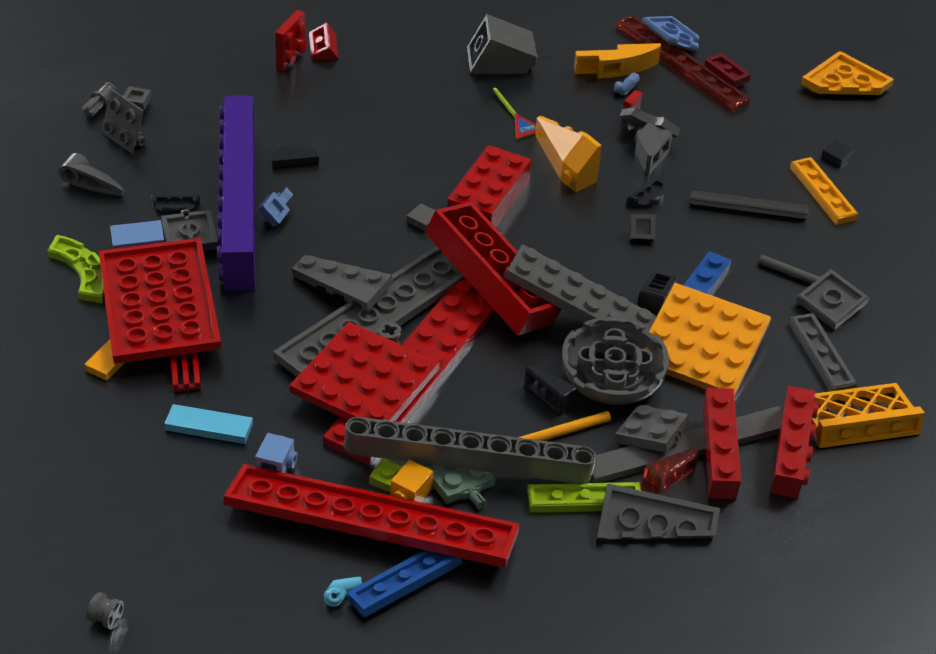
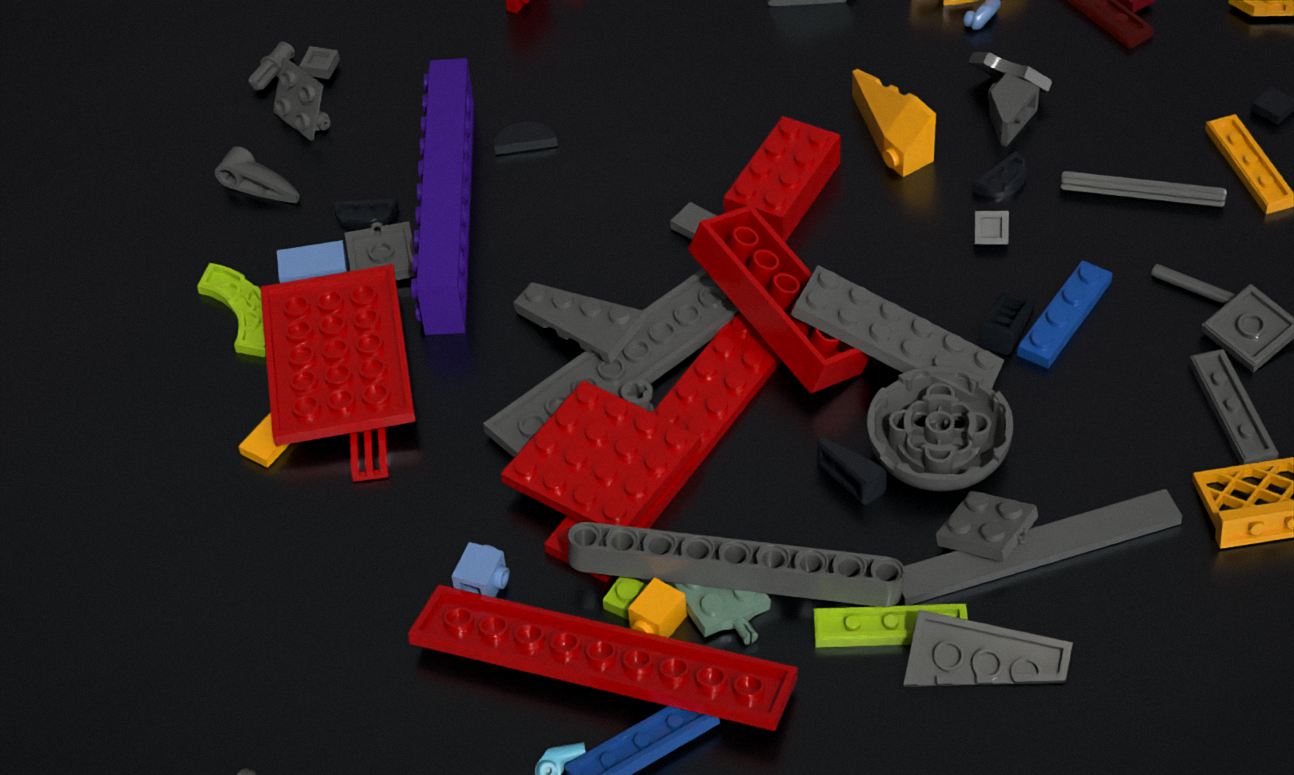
camera: 10 degrees right, 5 degrees up
medium azure tile [164,404,253,444] -> none
medium blue plate [257,187,293,227] -> none
piece [493,88,536,140] -> none
light orange bar [518,411,611,441] -> none
red tile [622,90,642,121] -> none
clear red slope [642,447,699,495] -> none
light orange plate [645,283,771,396] -> none
red brick [702,388,741,500] -> none
red brick [770,386,819,498] -> none

